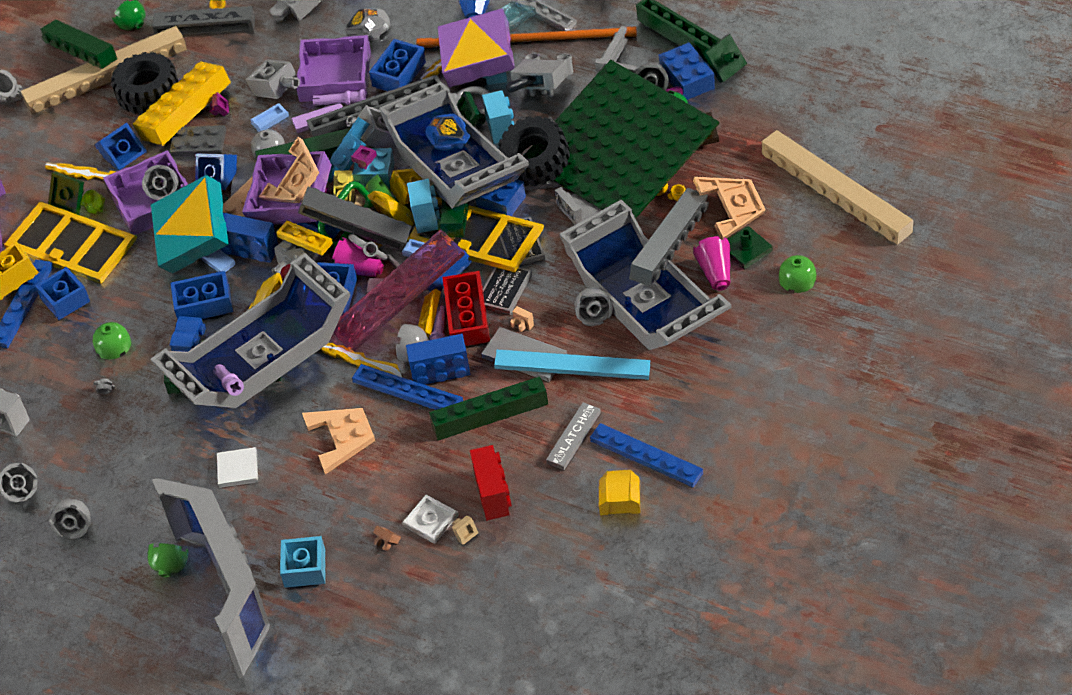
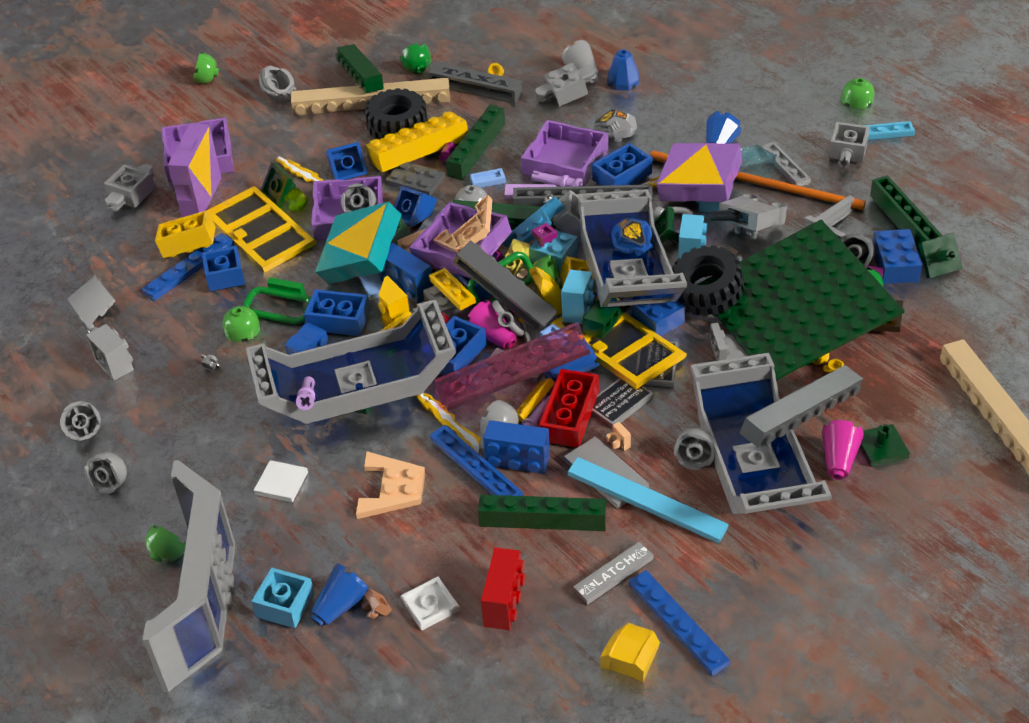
camera: 20 degrees right, 5 degrees down
light grey brick [246,59,300,99] -> none
tan tile [452,516,478,545] -> none
light nougat wing [693,177,766,240] -> none
bright green cylinder [779,255,817,293] -> none
none -> green bar [243,277,311,325]
none -> blue cone [311,563,368,626]
none -> yellow slope [378,276,409,327]
none -> dark green brick [446,105,505,180]

